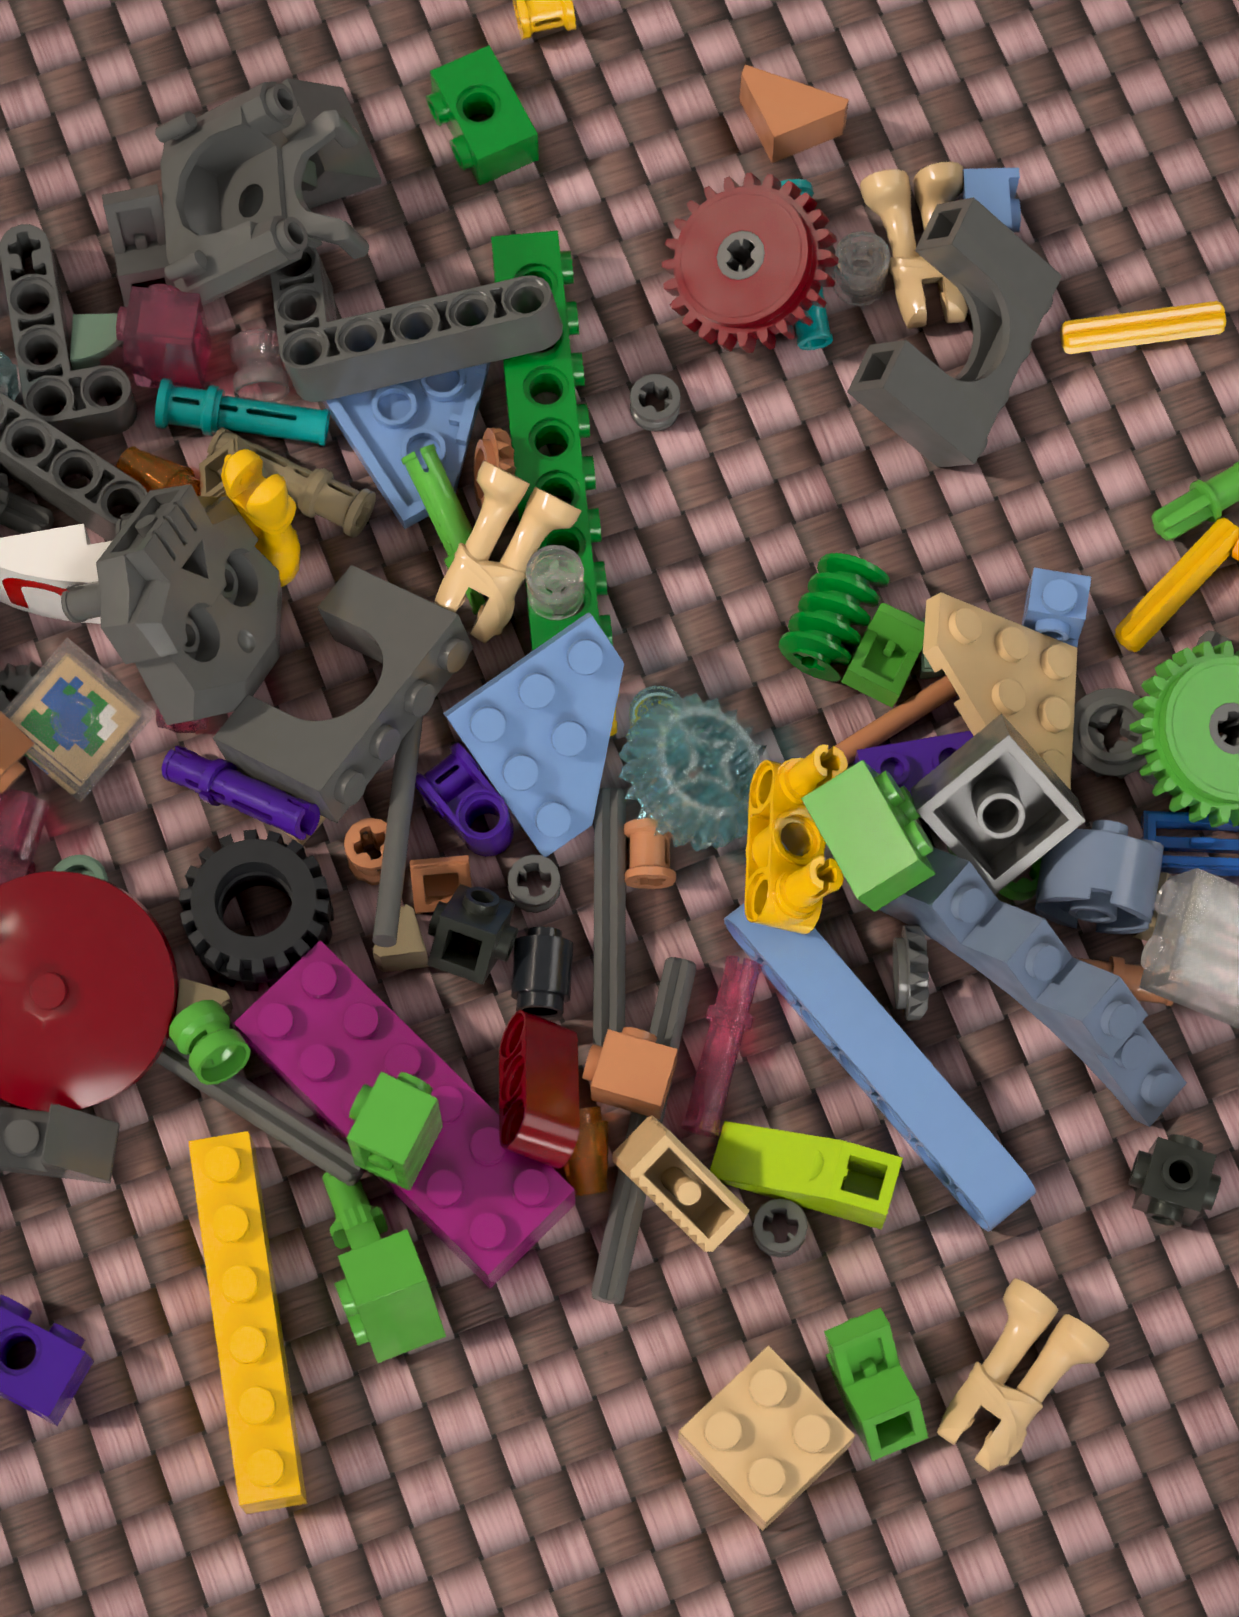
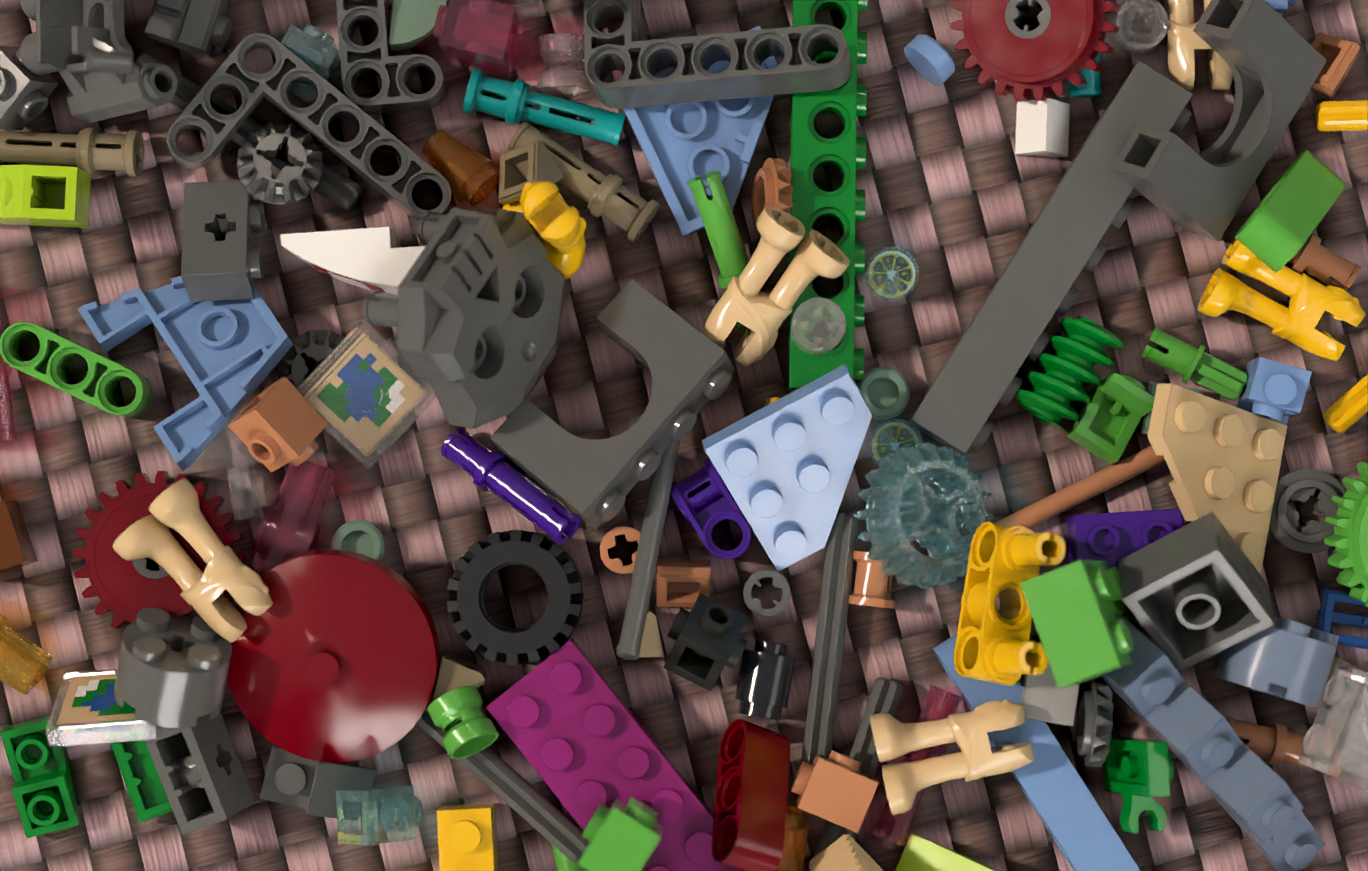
camera: 10 degrees right, 15 degrees up
dark grey bush [630,374,681,432] -> none
none -> clear light blue brick [336,784,423,846]
none -> sand green tile [858,367,910,421]
none -> clear light blue tile [865,247,919,301]
none -> tan piece [870,699,1035,815]
none -> medium blue tile [904,34,955,86]
none -> dark grey brick [907,60,1193,456]
none -> white slope [1015,98,1070,157]
none -> light grey panel [1020,663,1080,726]
none -> green plate [1103,736,1174,833]
none -> bright green axle [1140,326,1248,400]
none -> yellow piece [1197,238,1366,361]
none -> bright green beam [1235,149,1347,273]
none -> nougat pin [1288,234,1361,291]
none -> nougat slope [1310,33,1361,101]

